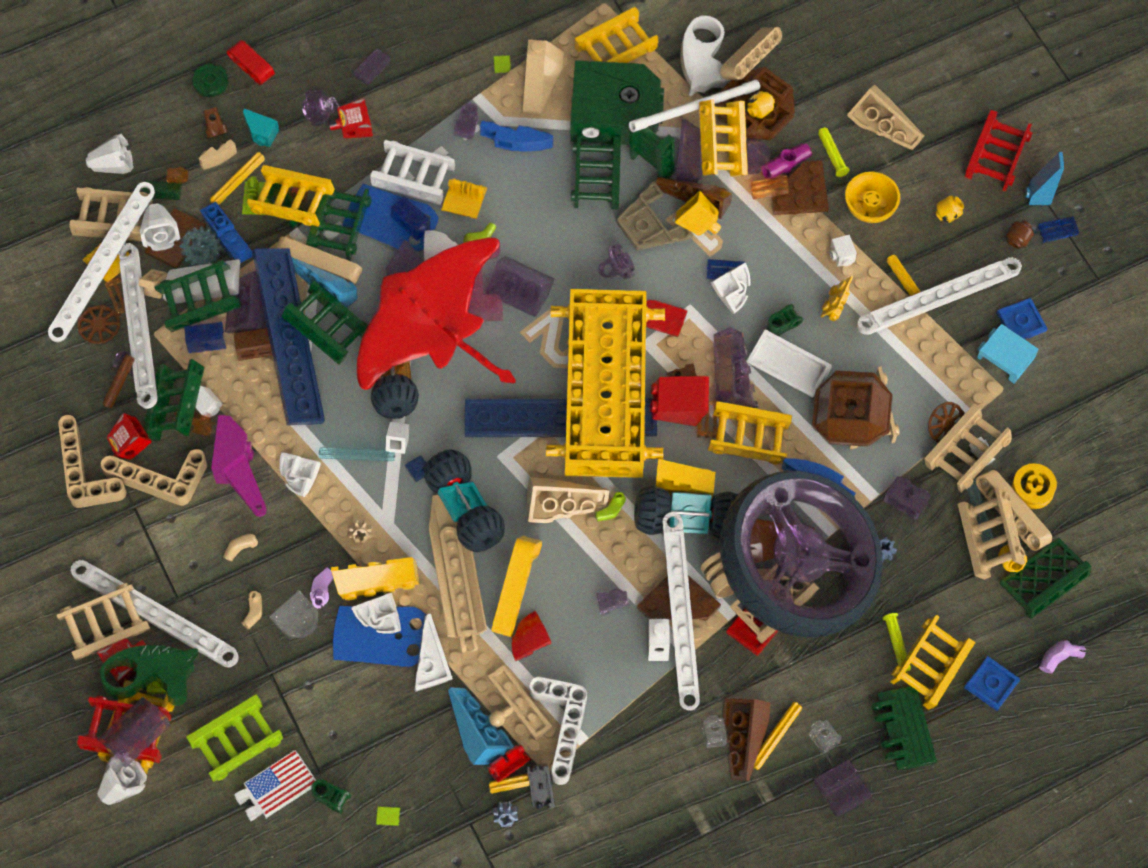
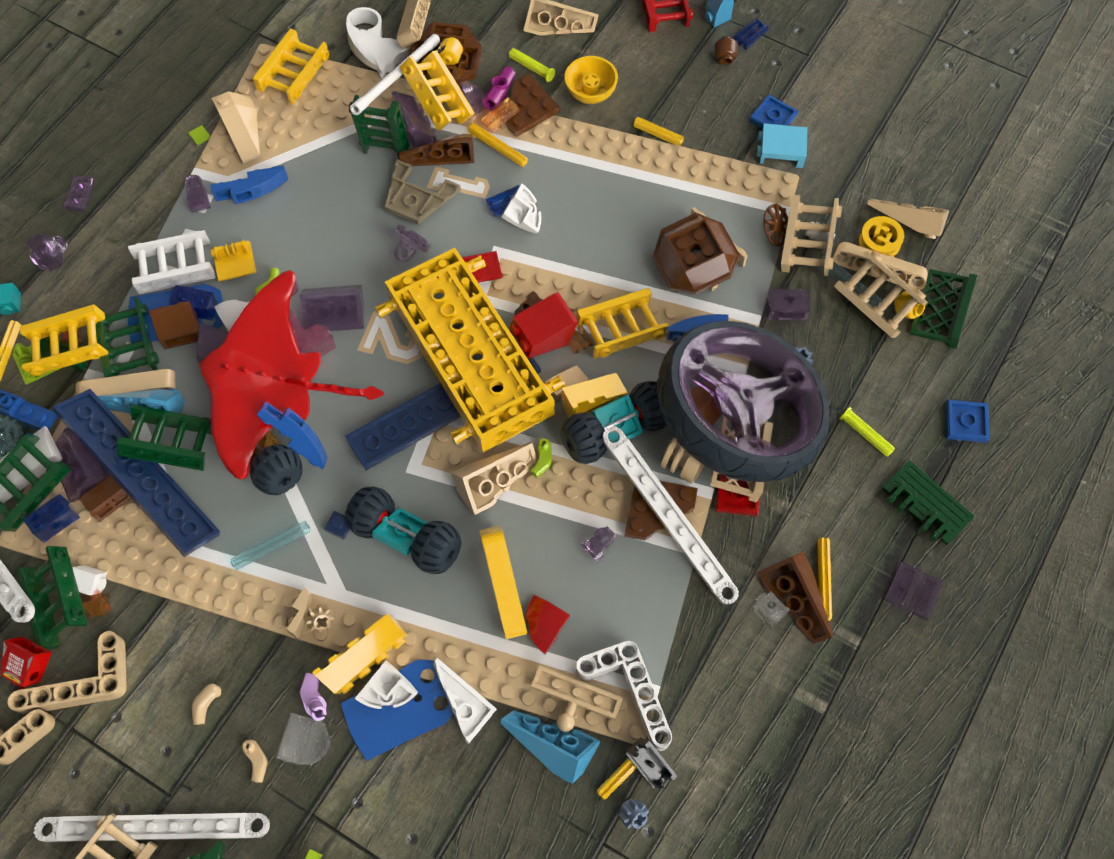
camera: 30 degrees left, 0 degrees up
magenta slope [211,415,267,517] -> none
white brick [280,452,321,497] -> none
red torso [328,98,373,139] -> none
white brick [386,422,409,454] -> none
tan hinge [429,495,487,653] -> none
red hinge [488,744,531,783] -> none
dark green piece [570,60,664,145] -> none
dark green fence [571,135,621,210] -> none
white torso [648,619,670,661] -> none
yellow torso [675,191,721,236] -> none
wedge [713,327,758,408] -> none
white slope [746,330,832,398] -> none
dark green piece [766,304,804,336] -> none
clear brick [809,719,842,754] -> none
yellow hinge [820,276,853,321] -> none
white brick [830,235,857,267] -> none
white plate [857,257,1022,335] -> none
yellow fence [890,615,975,710] -> none
yellow head [936,195,964,223] -> none
lavender arm [1039,640,1086,673] -> none
none -> reddish brown slope [149,301,204,350]
none -> blue slope [257,402,328,469]
none -> tan slope [286,588,312,639]
none -> yellow axle [468,123,528,167]
none -> tan slope [545,365,589,402]
none -> tan wedge [867,199,949,239]

